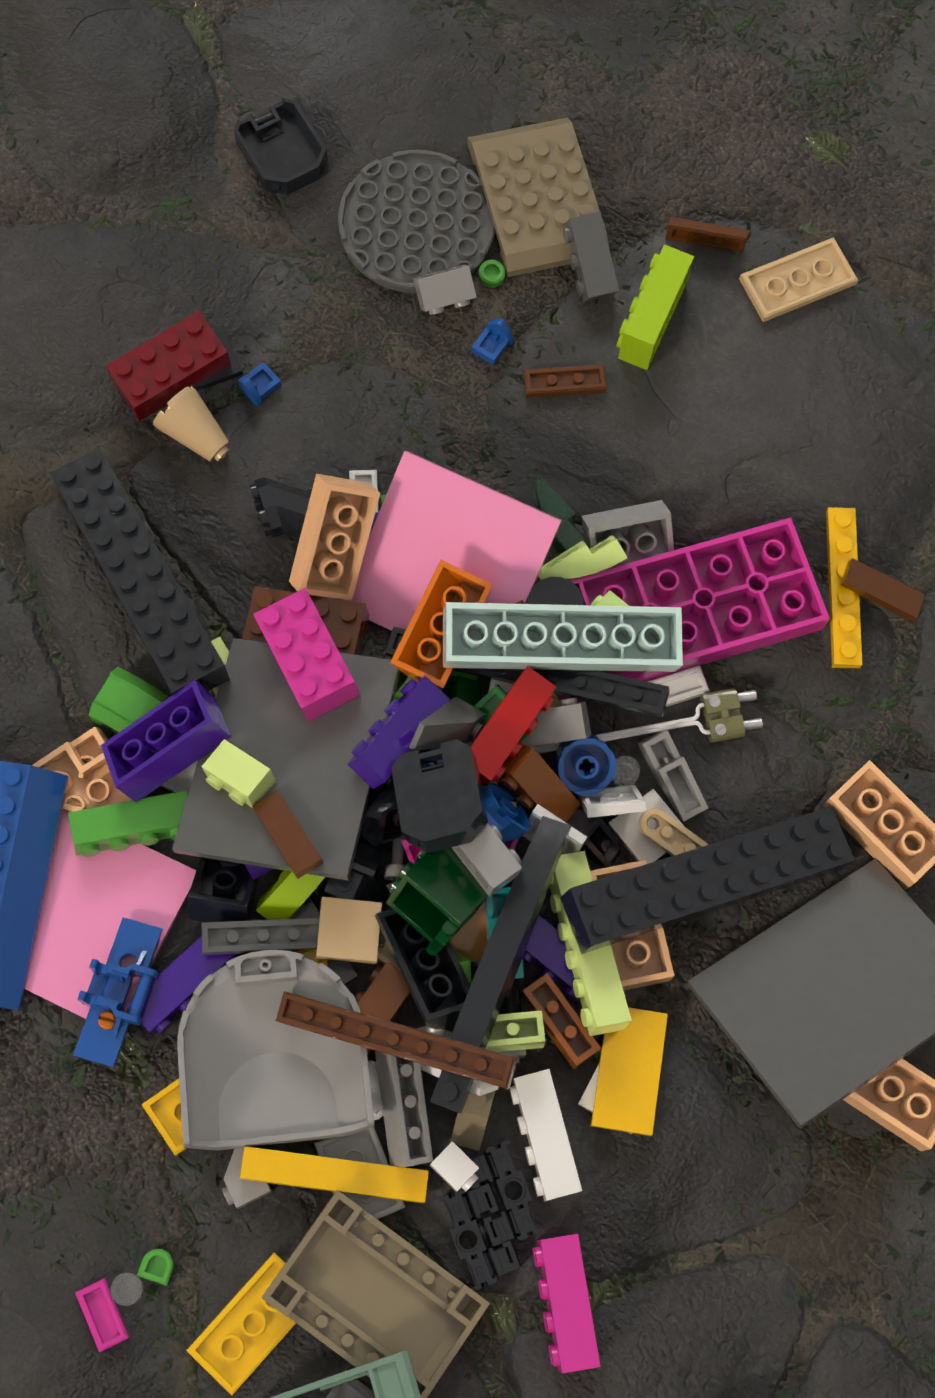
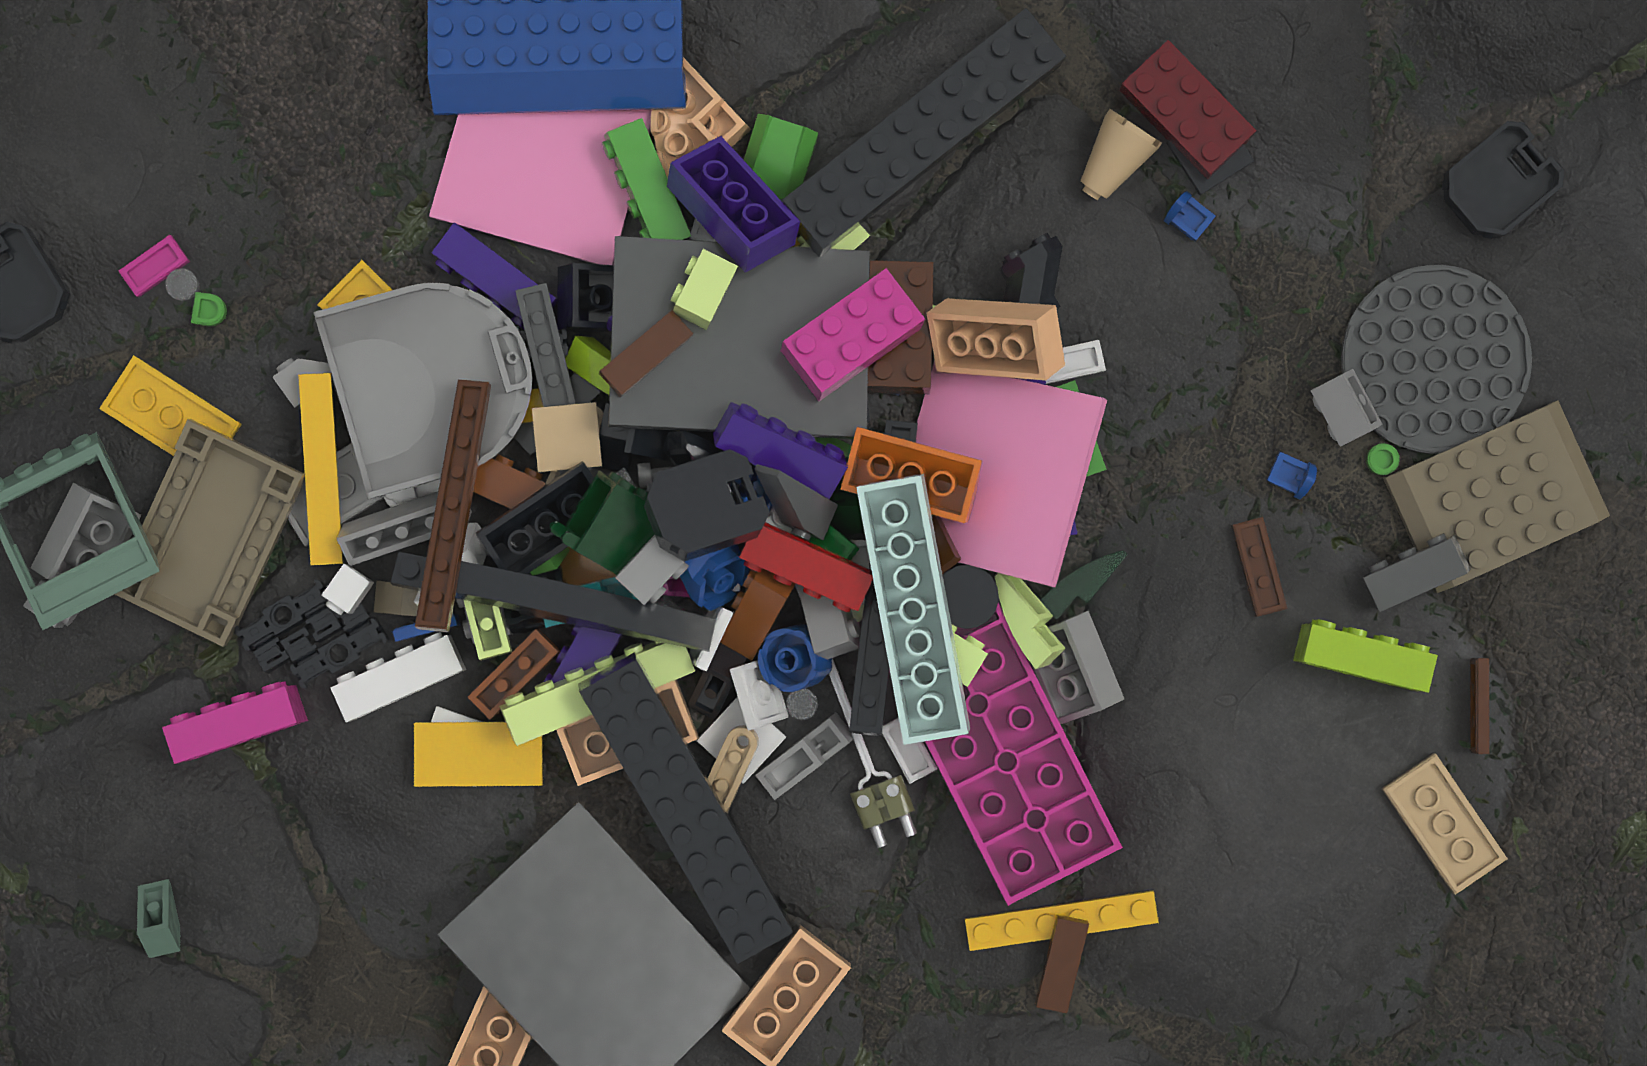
camera: 85 degrees right, 15 degrees up
blue piece [73,917,163,1068] -> none
none -> blue tile [393,613,461,642]

